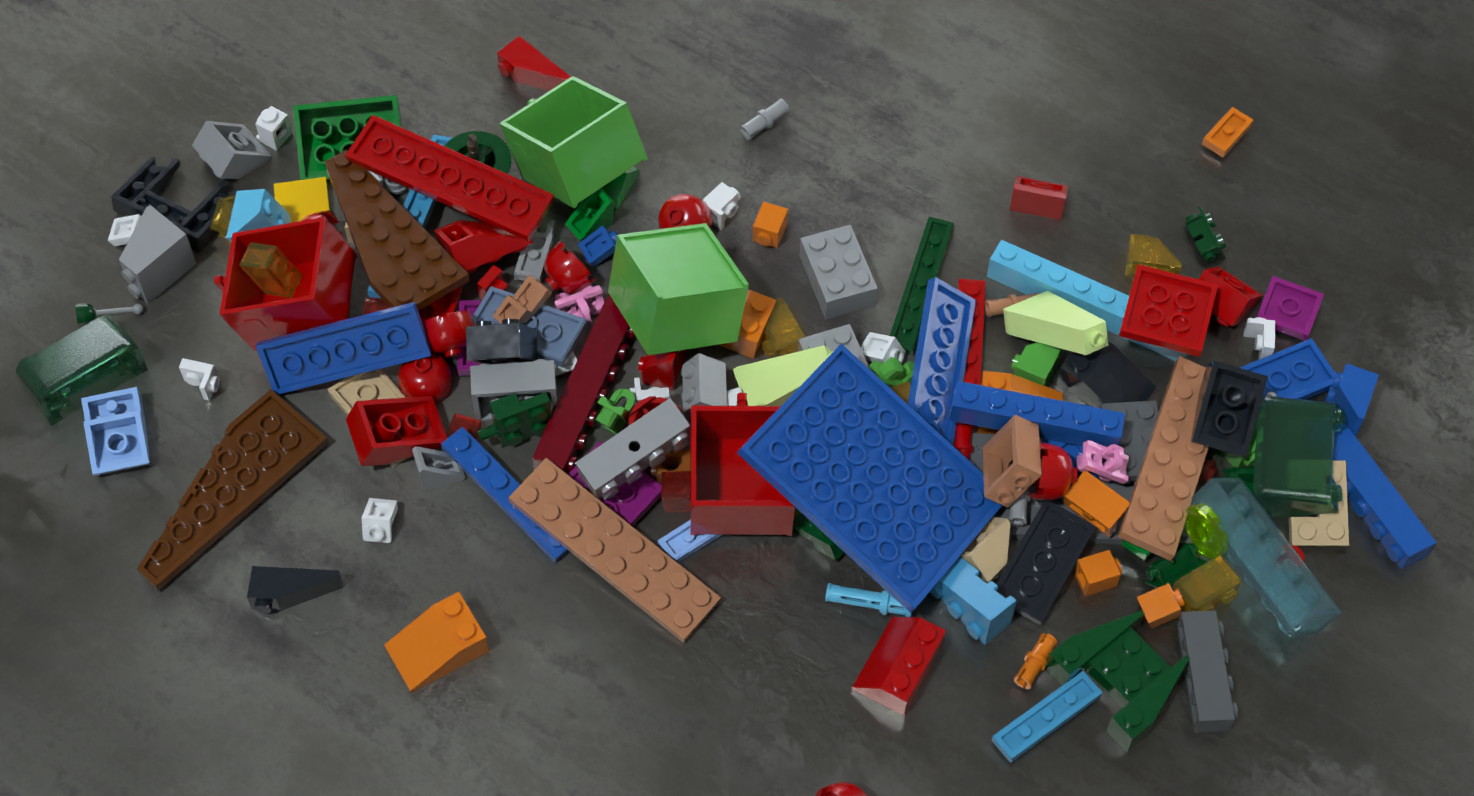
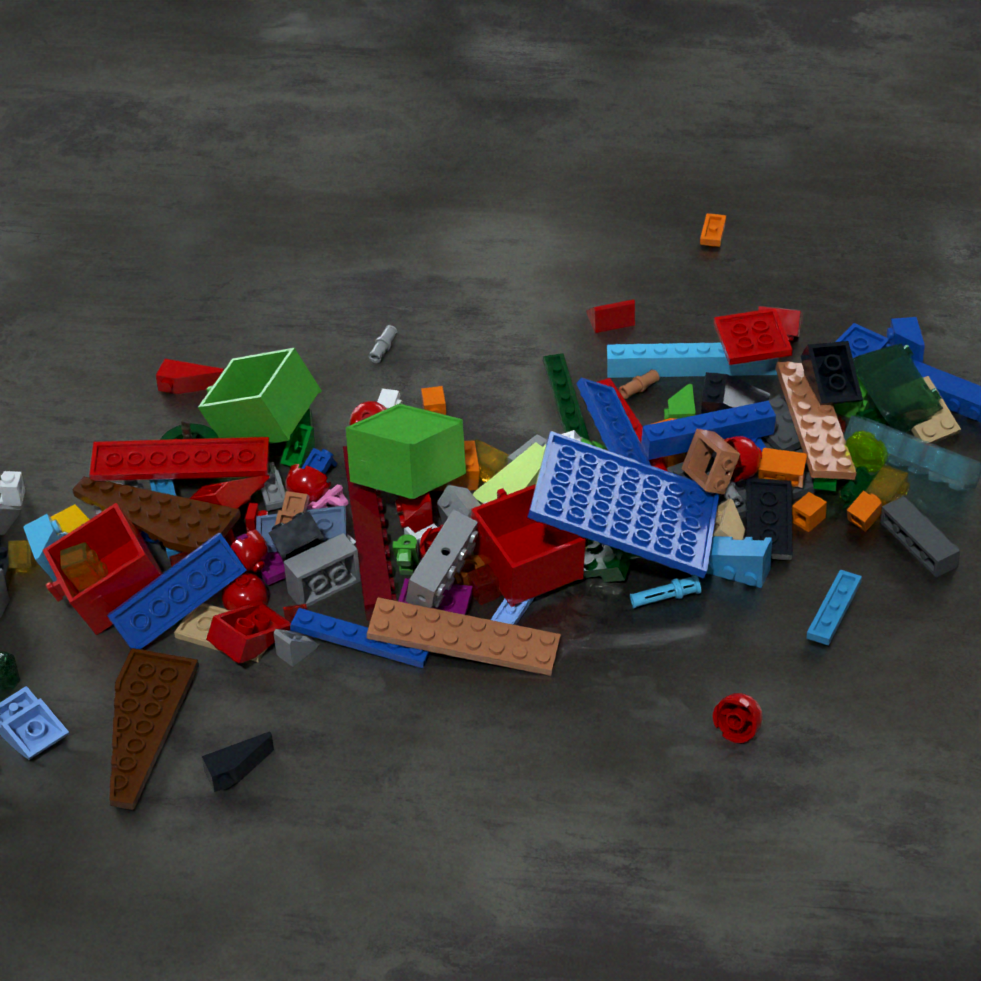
camera: 25 degrees left, 15 degrees down
white bracket [179,358,220,401] -> none
green slope [293,95,402,181] -> none
white bracket [362,498,398,543] -> none
orange slope [384,592,489,693] -> none
dark green plate [477,392,552,448] -> none
light grey brick [799,225,878,320] -> none
red slope [852,617,946,716] -> none
yellowish green slope [1003,291,1108,355] -> none
orange pin [1014,633,1058,689] -> none
dark green wedge [1045,610,1190,752] -> none
bright pink hips [1077,440,1129,484] -> none
clear yellow slope [1124,234,1182,276] -> none
dark green hinge [1185,206,1226,262] -> none
white bracket [1243,317,1275,359] -> none
magenta plate [1256,276,1324,341] -> none

